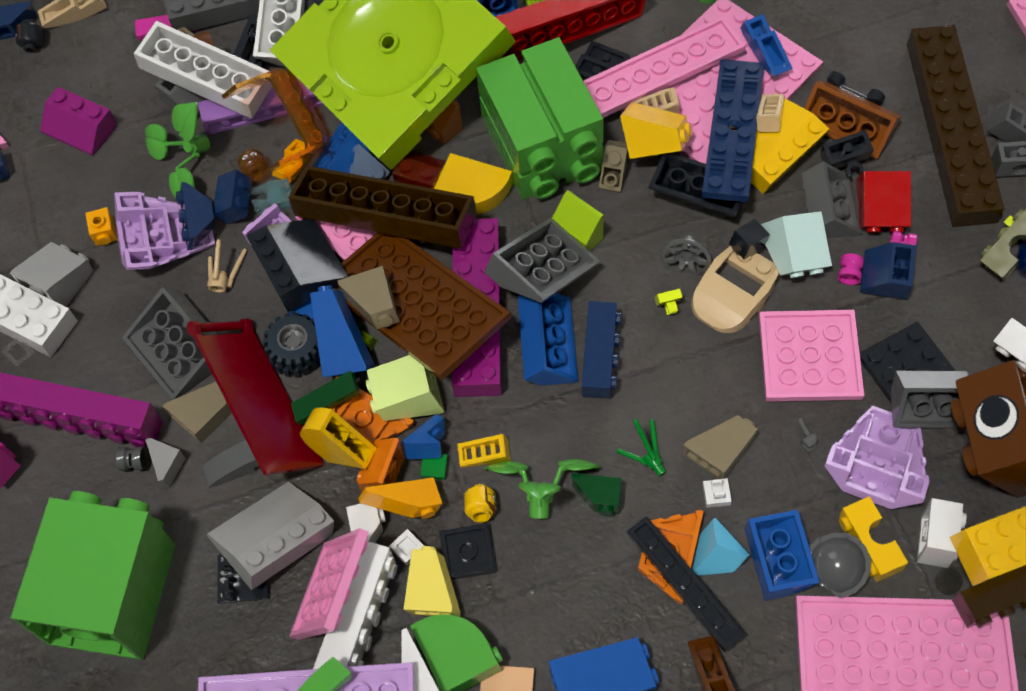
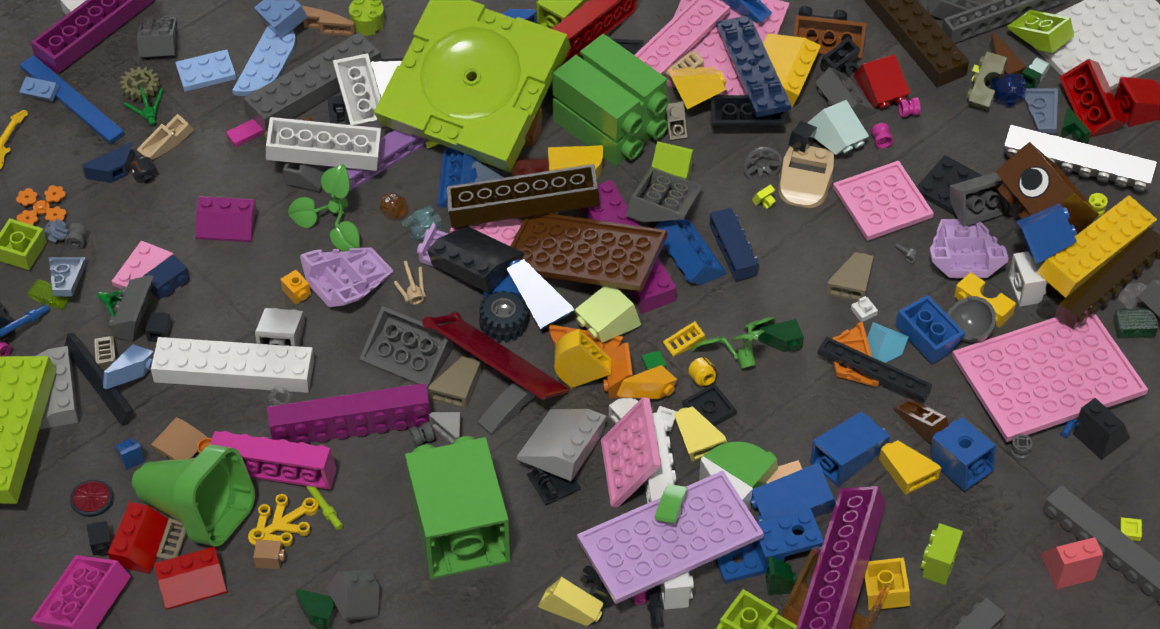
camera: 30 degrees left, 10 degrees down
dark blue slope [176,182,214,250] -> none
dark blue brick [213,169,252,224] -> none
clear orange windscreen [221,68,329,175] -> none
light orange slope [272,139,314,183] -> none
dark green tile [291,371,360,425] -> none
dark tan slope [338,266,400,329] -> none
blue slope [402,414,445,459] -> none
green plant [616,419,666,477] -> none
tan slope [757,94,785,132] -> none
dark blue slope [860,242,917,299] -> none
none -> blue slope [1016,204,1077,264]

